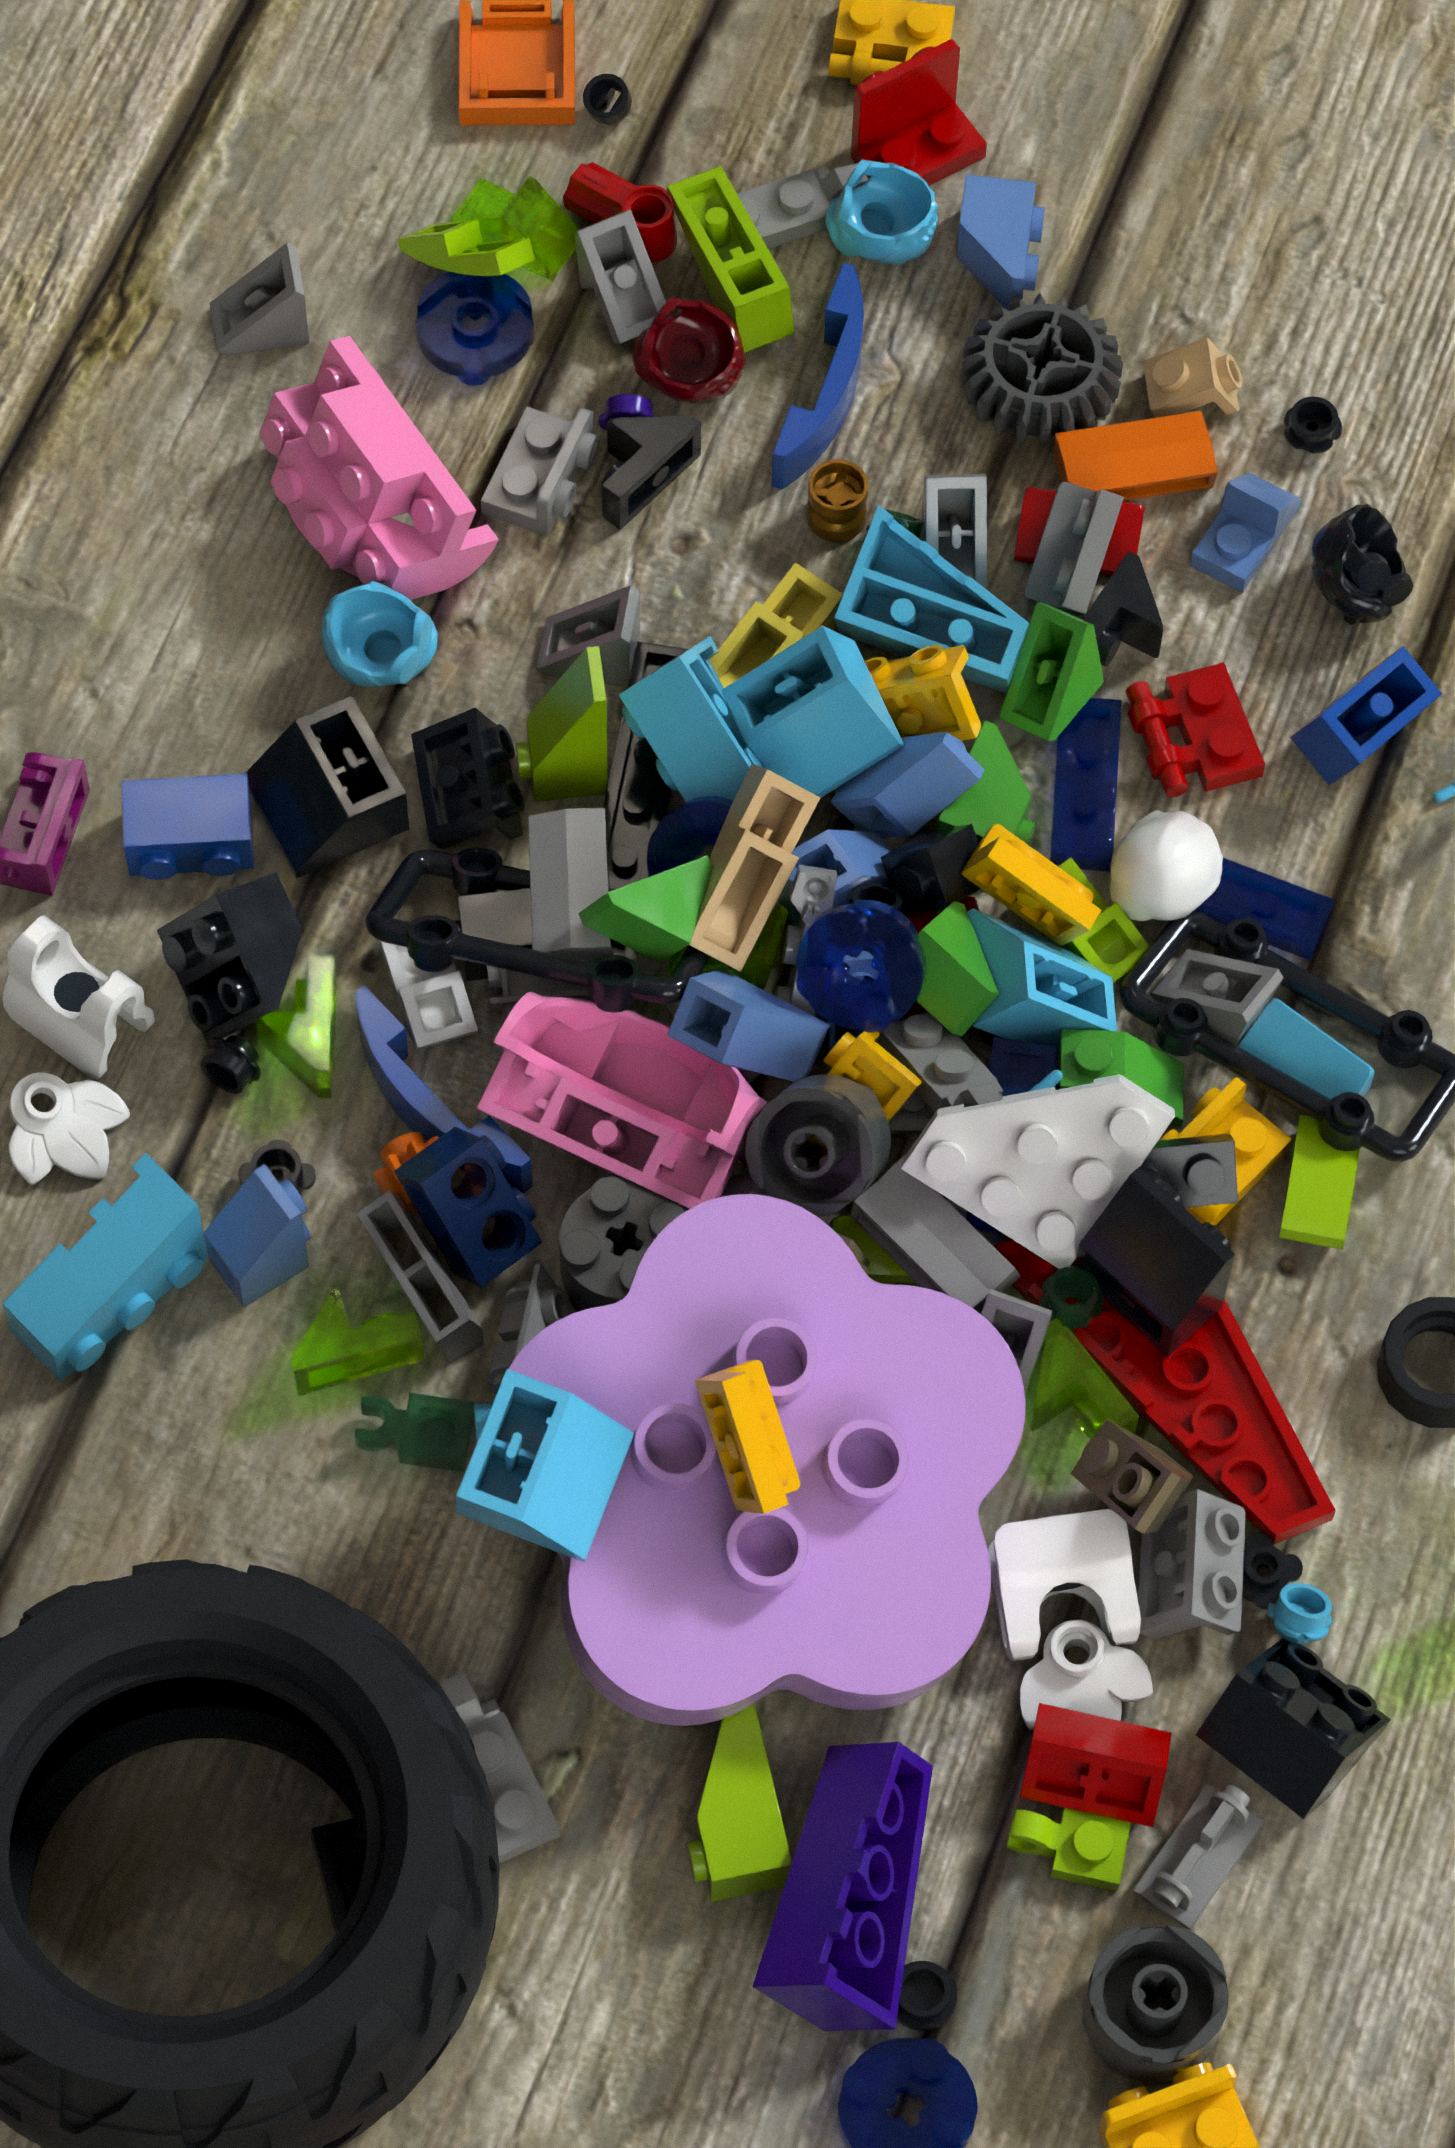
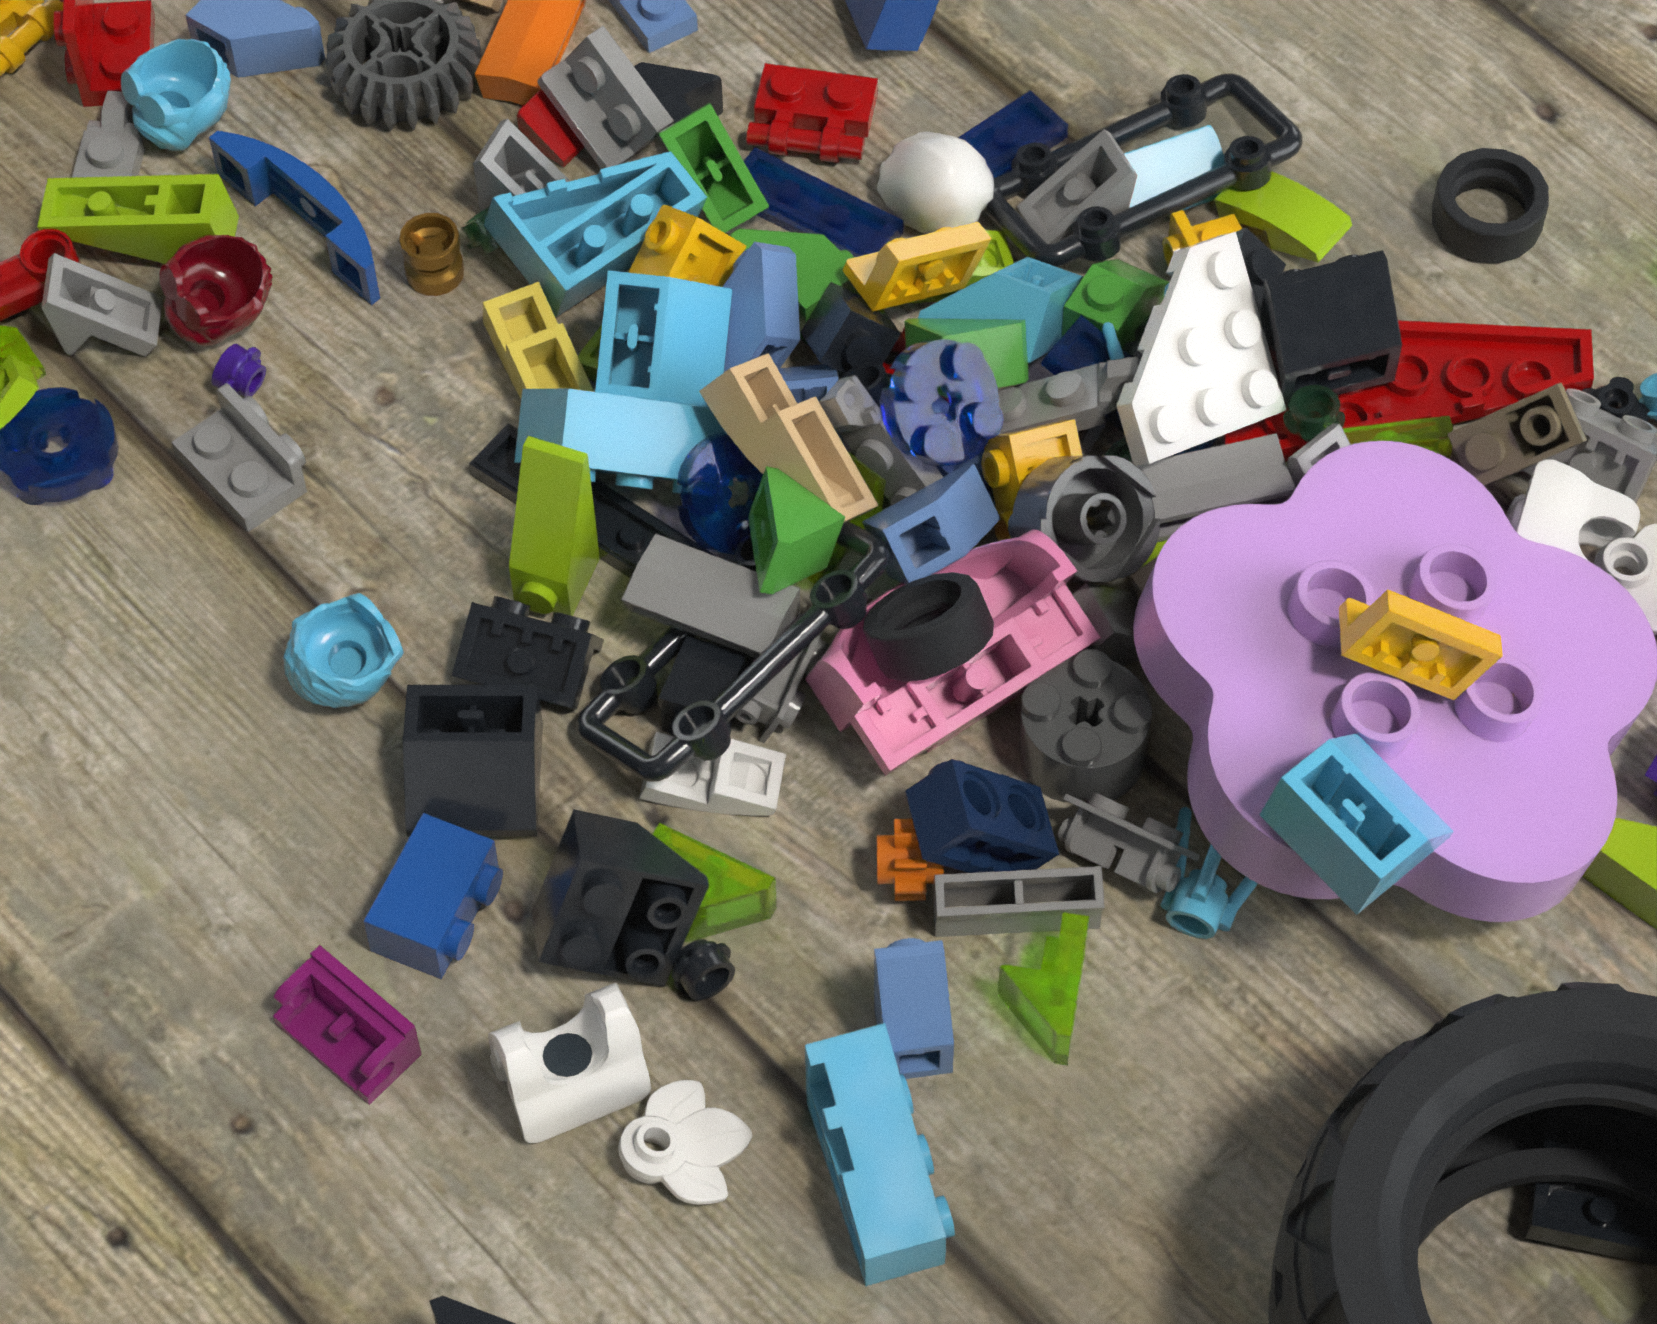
camera: 60 degrees left, 5 degrees down
black plate [238,1140,316,1191] -> none
bright pink piece [259,336,499,600] -> none
clear green plate [354,1393,475,1472] -> none
blue slope [355,985,532,1193] -> none
light grey slope [536,585,640,687] -> none
black slope [601,415,701,530] -> none
none -> black tyre [863,572,994,682]

